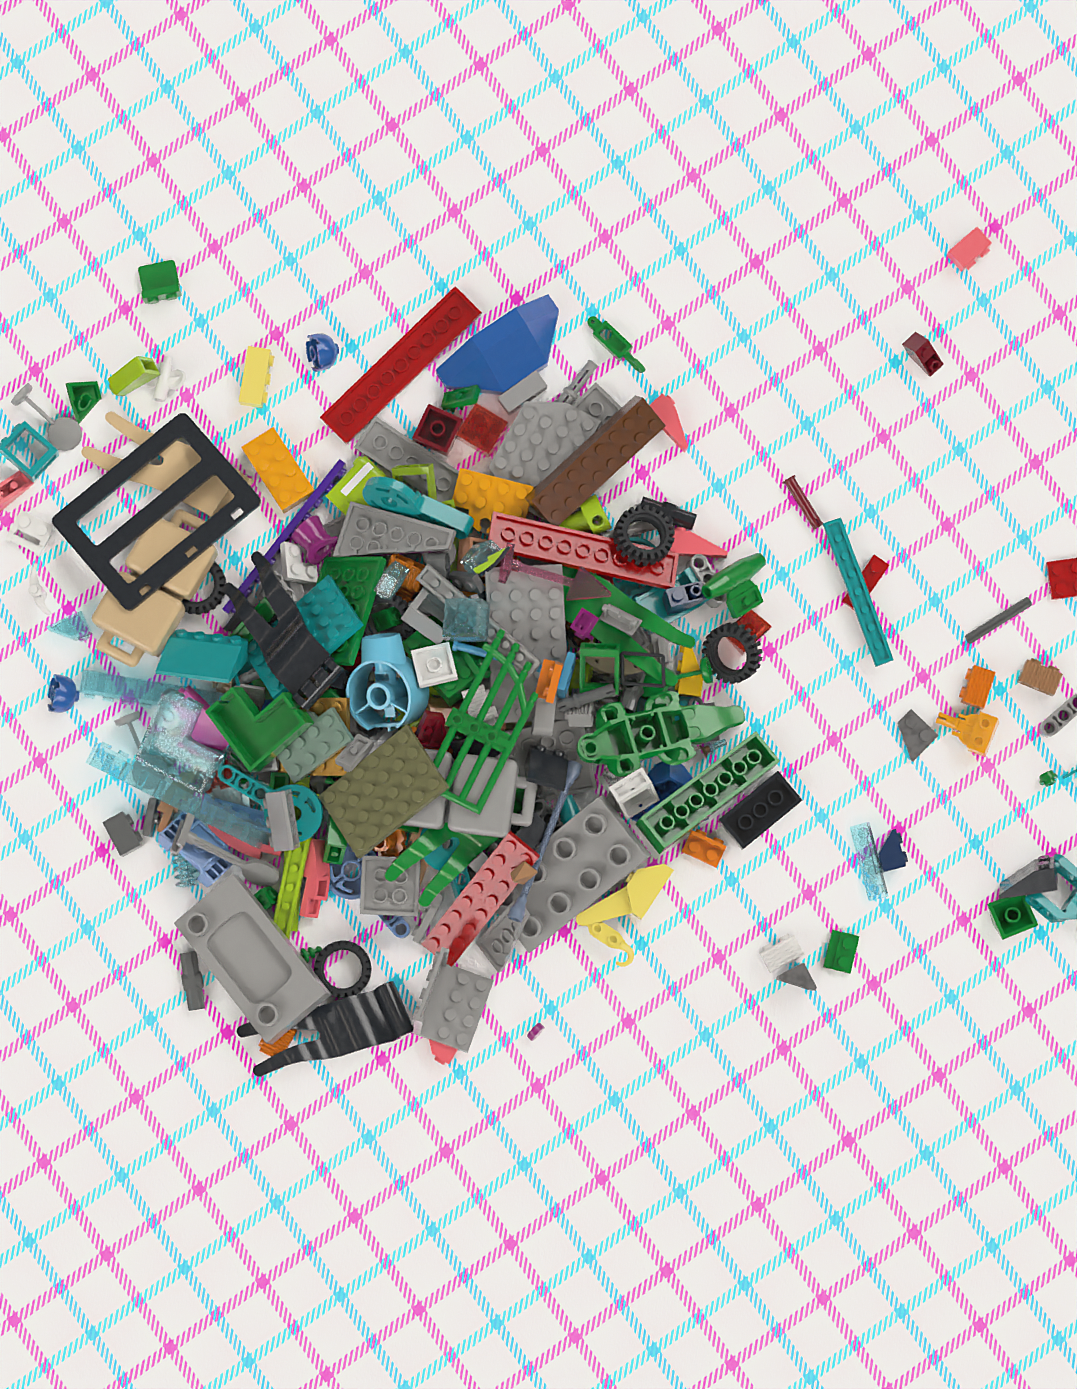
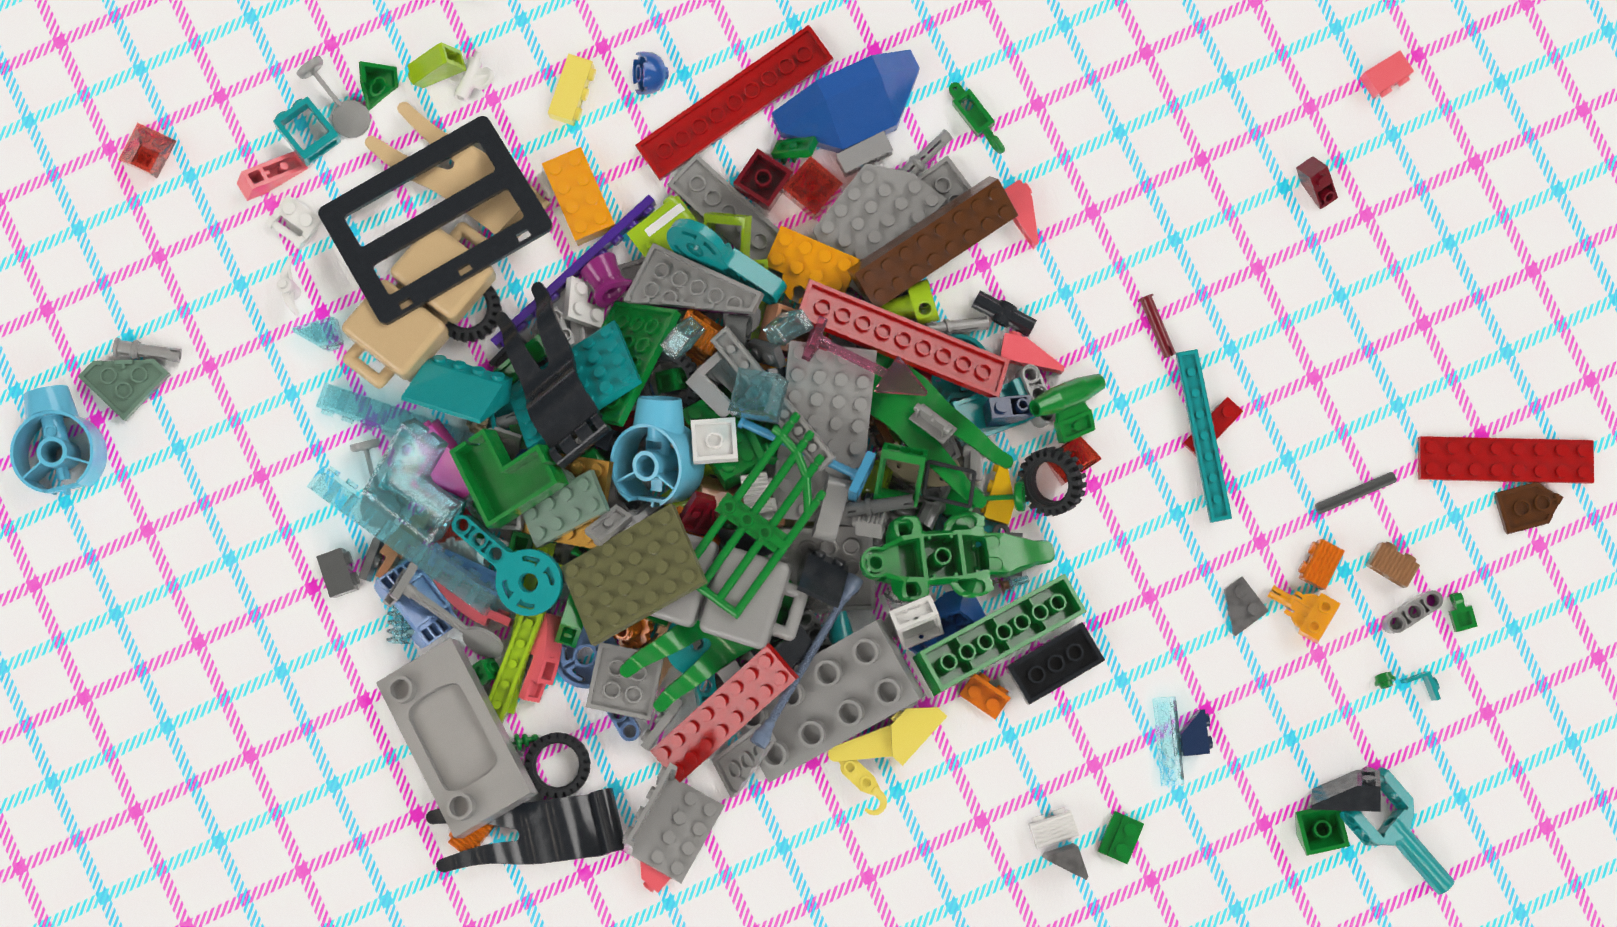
camera: 10 degrees right, 0 degrees up
blue cylinder [47,674,80,713] -> none
dark grey piece [180,951,205,1011] -> none
light grey slope [263,789,300,852] -> none
sticker [473,546,510,577] -> none
medium nougat slope [510,861,538,884] -> none
magenta tile [527,1023,545,1041] -> none
orange bracket [535,659,563,703] -> none
magenta bracket [570,608,599,640] -> none
black tyre [613,505,675,566] -> none

